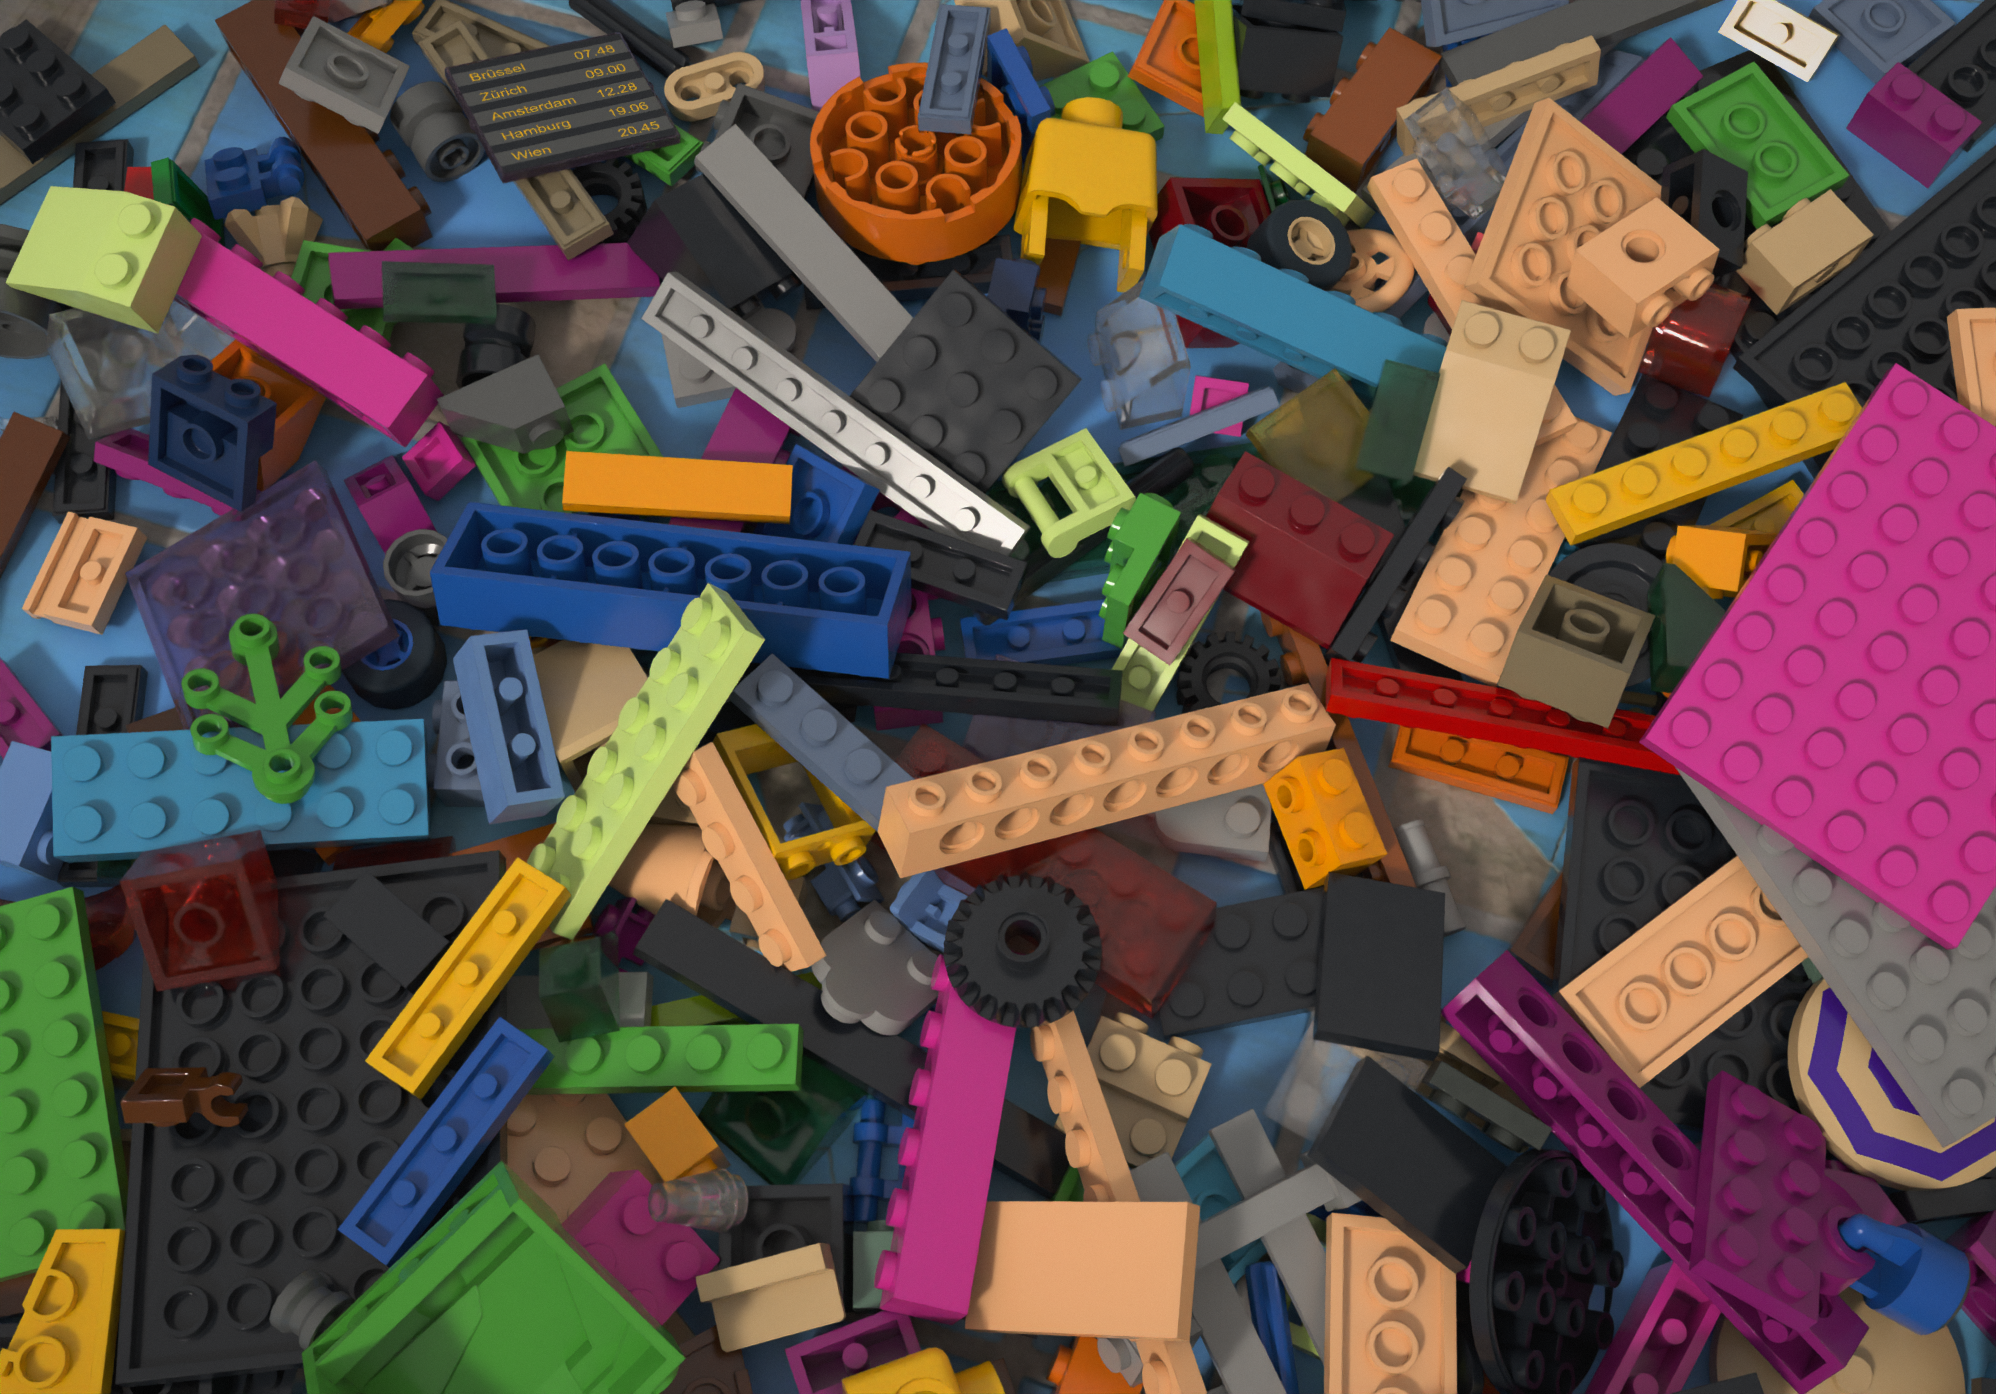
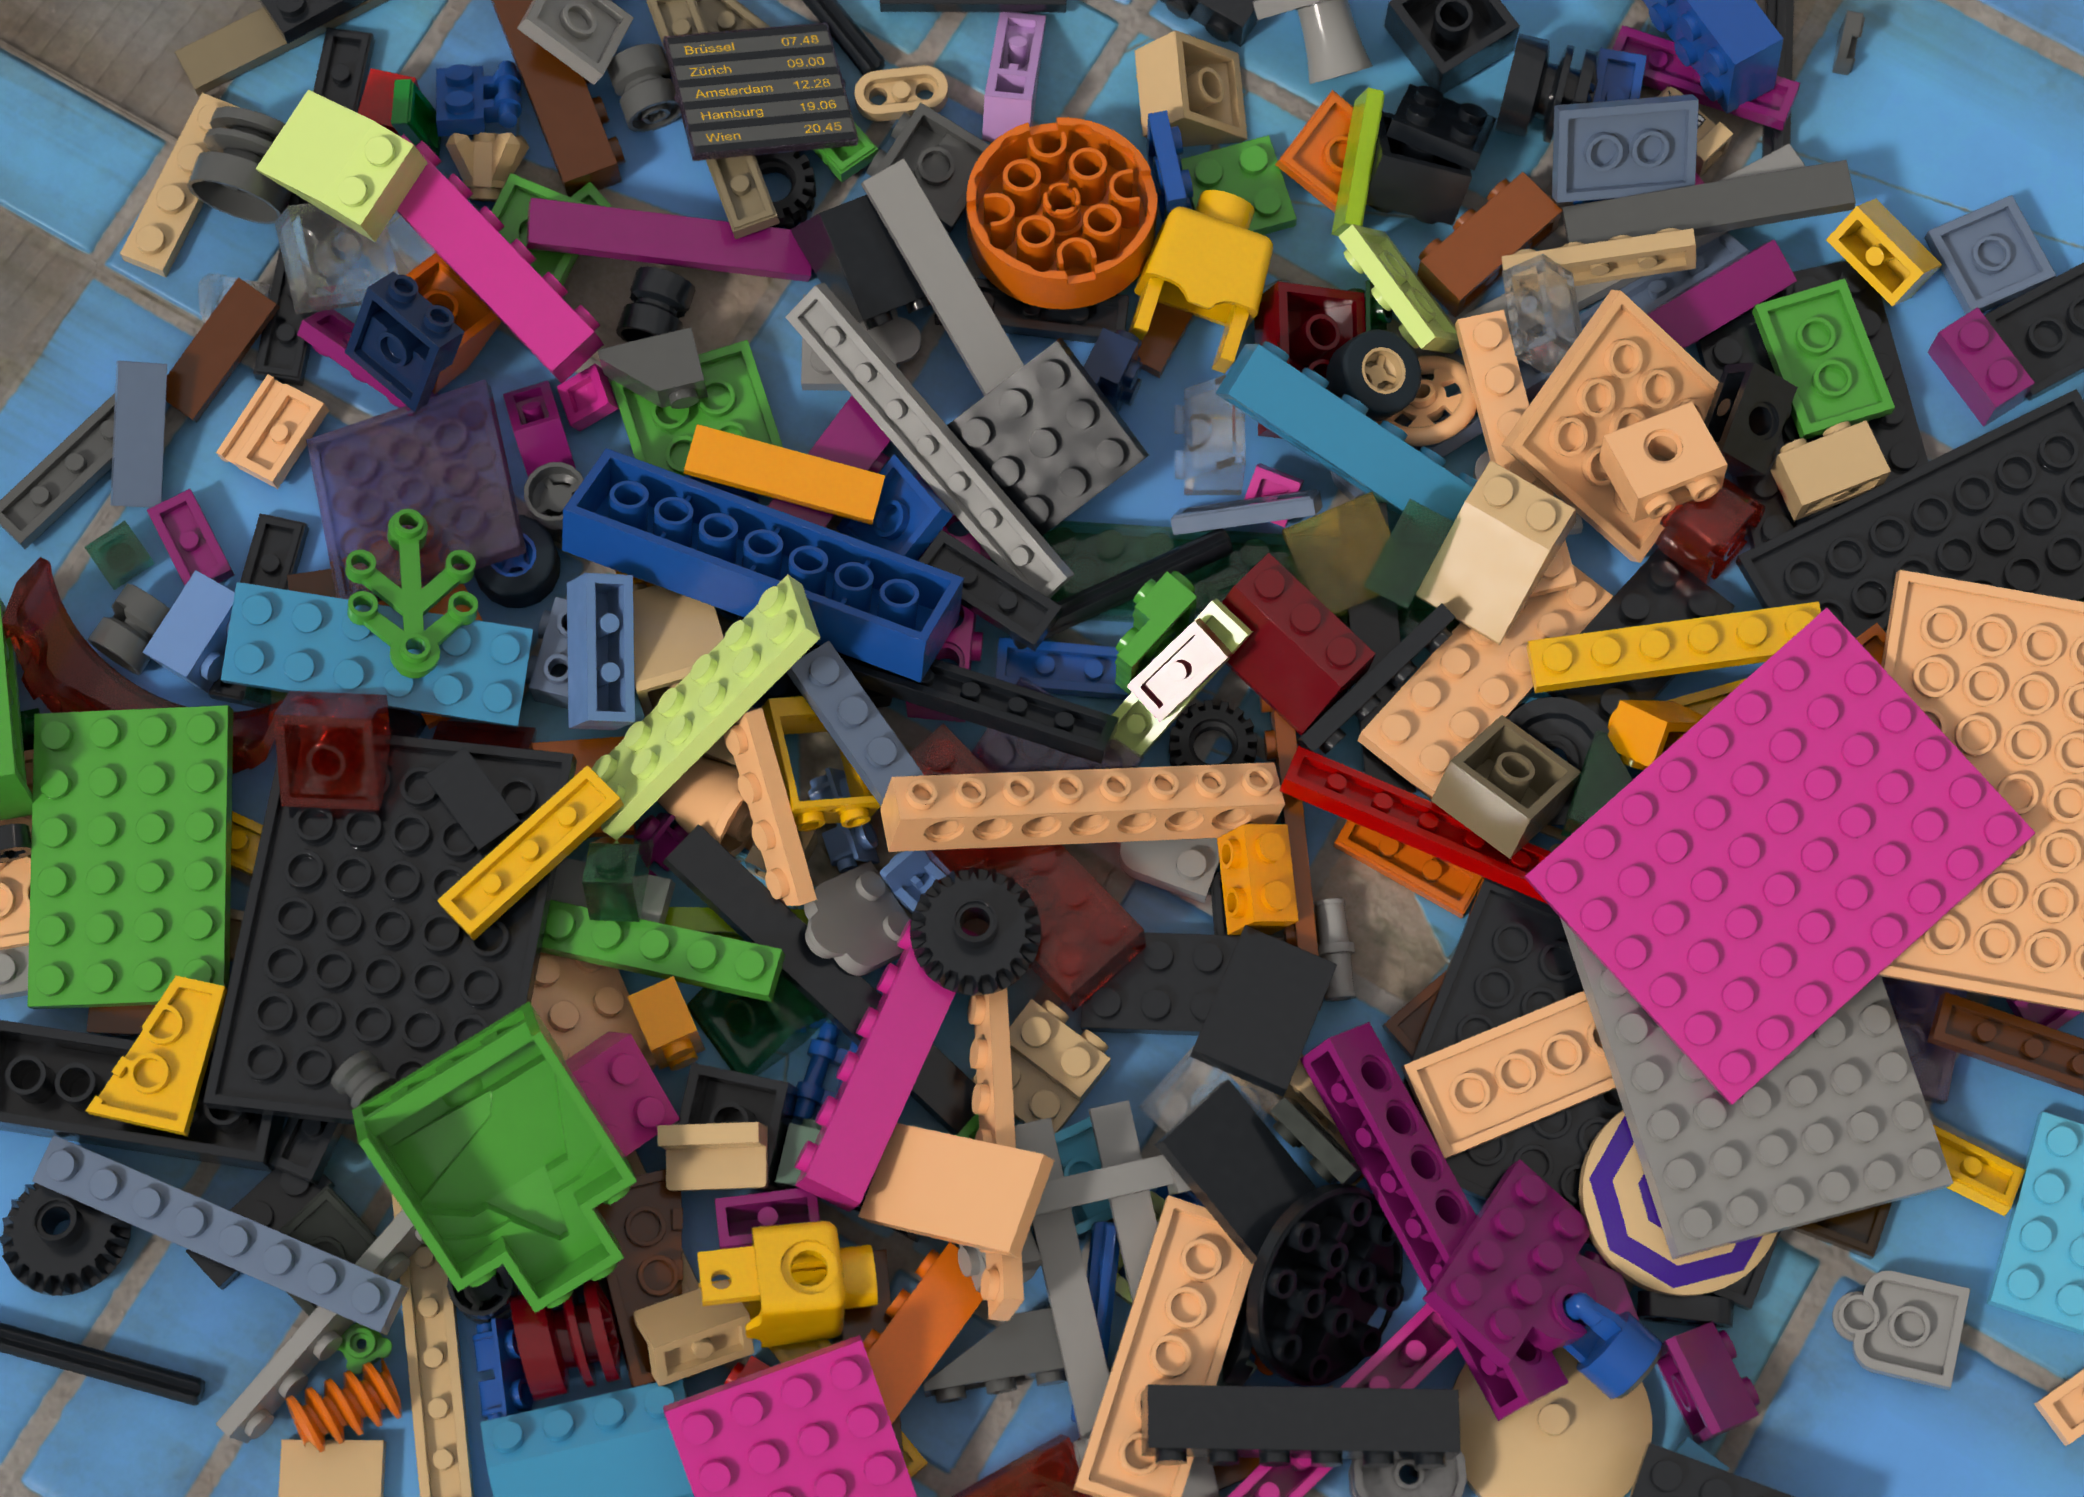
camera: 15 degrees right, 5 degrees up
reddish brown plate [120,1067,249,1127] -> none
blue plate [337,1017,555,1268] -> none
clear green plate [381,261,497,324] -> none
clear cone [648,1168,748,1233] -> none
light grey plate [666,0,723,48] -> none
sand blue tile [918,4,991,134] -> none
yellowish green plate [1002,428,1136,558] -> none

